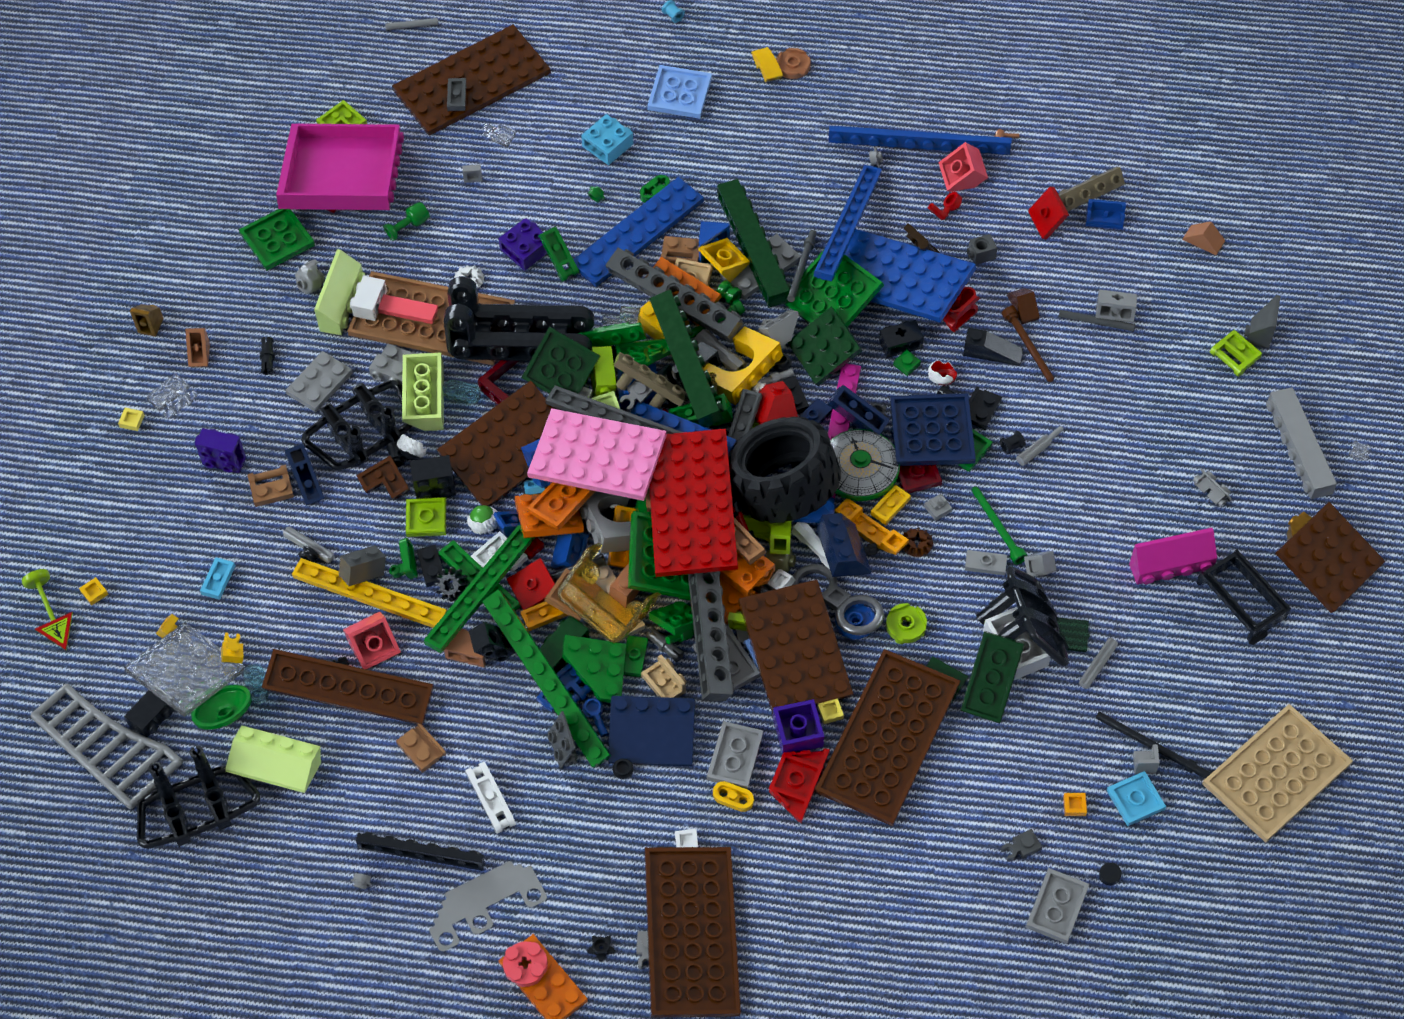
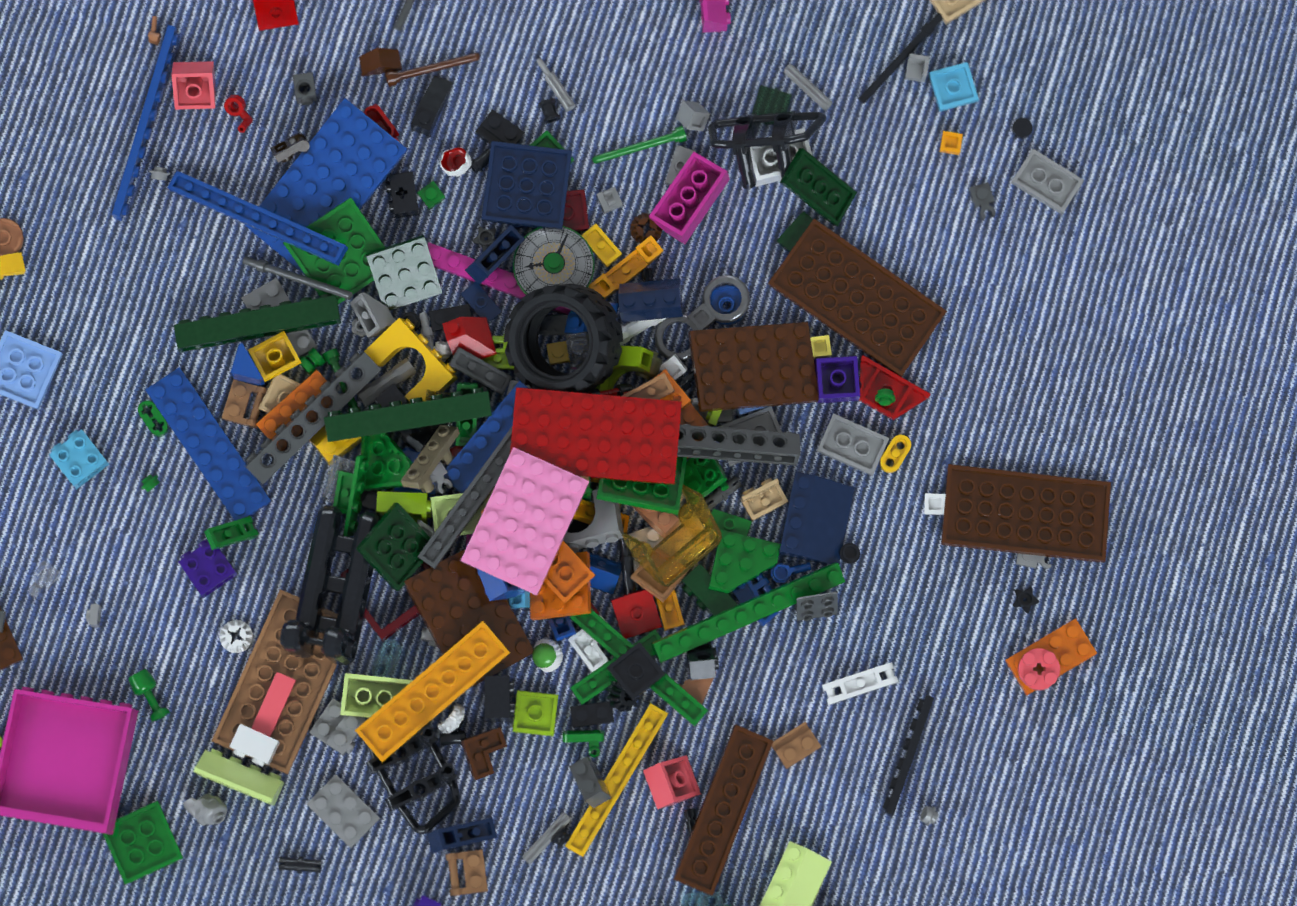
camera: 90 degrees left, 20 degrees up
light grey piece [429,861,547,951] -> none
lime plate [886,603,927,644] -> none
none -> light orange plate [355,621,510,762]
none -> black plate [607,642,666,701]
none -> dark pink slope [649,152,730,244]
none -> green plate [875,389,896,406]

